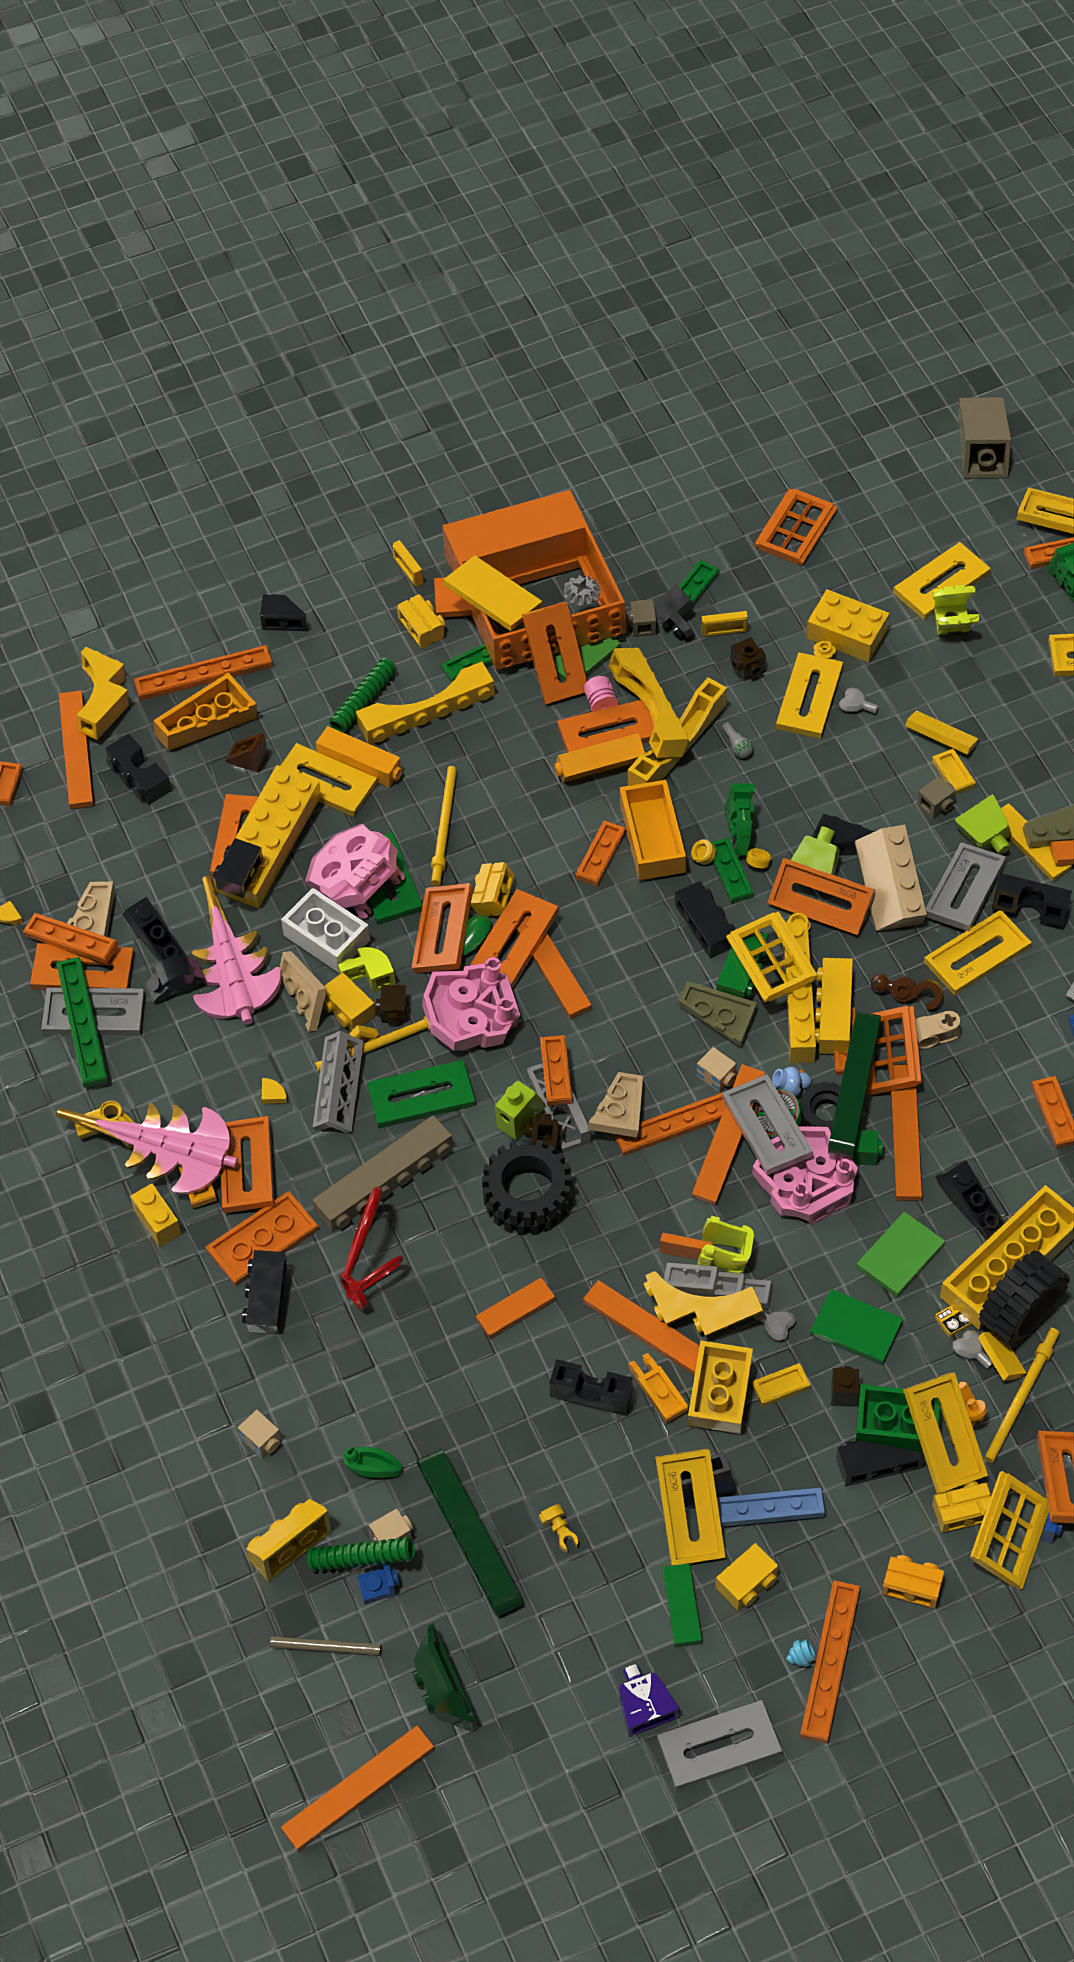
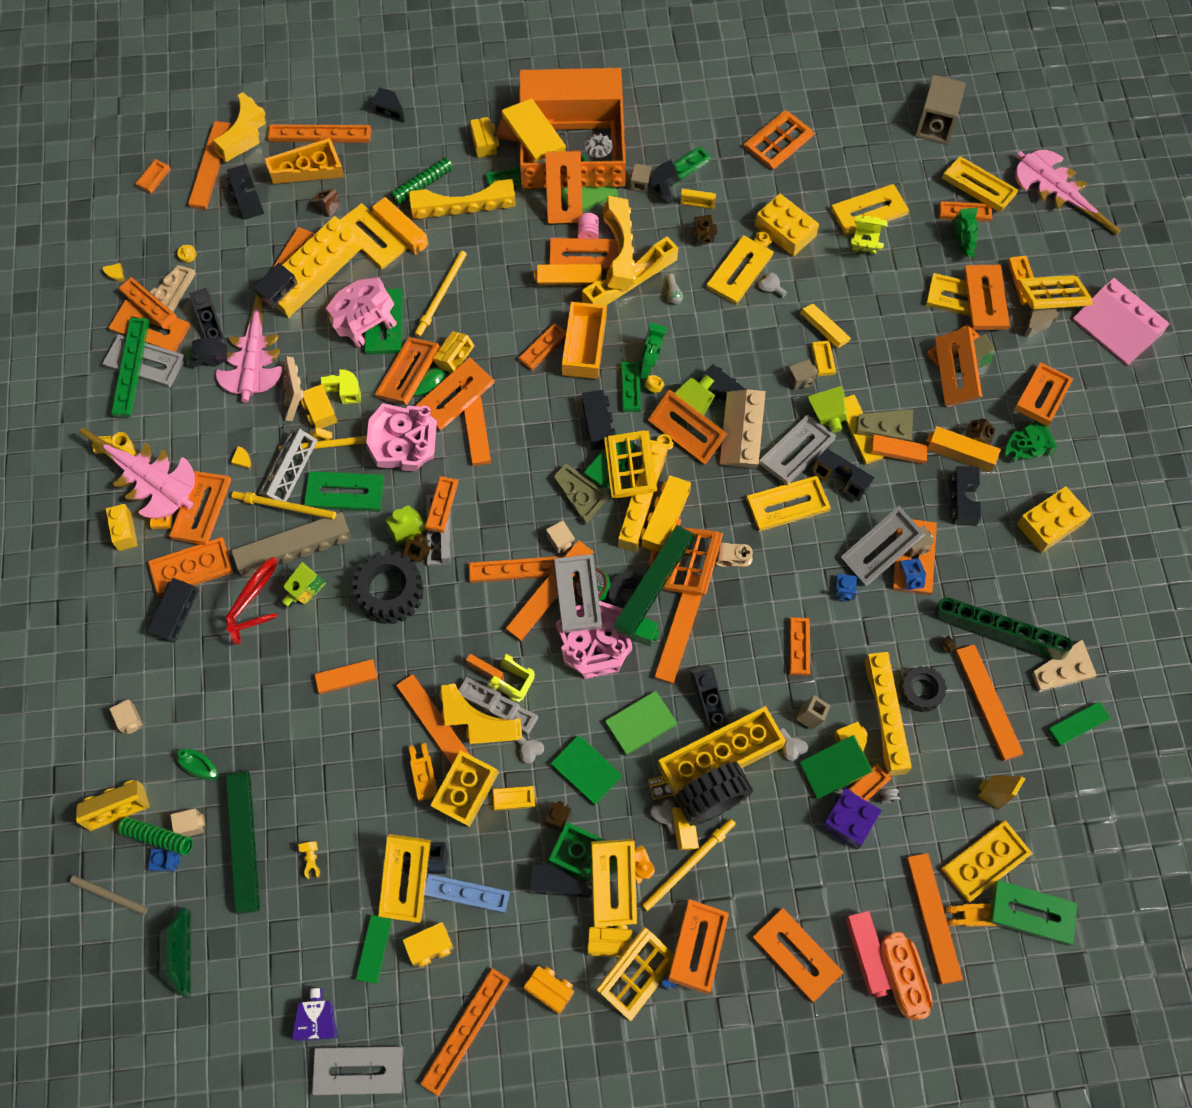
camera: 15 degrees right, 10 degrees up
white brick [281,888,370,973] -> none
orange tile [281,1726,434,1852] -> none
dark brown brick [376,985,407,1025] -> none
yellow tile [392,540,423,587] -> none
black arch [549,1359,633,1415] -> none
tan wing [587,1072,643,1137] -> none
yellow tile [691,839,716,865] -> none
light blue animal [772,1067,812,1096] -> none
medium azure plate [786,1639,816,1667] -> none
reddish brown piece [871,974,943,1010] -> none
none -> yellow tile [177,245,197,263]
none -> yellow bar [232,491,336,519]
none -> lime torso [282,562,327,609]

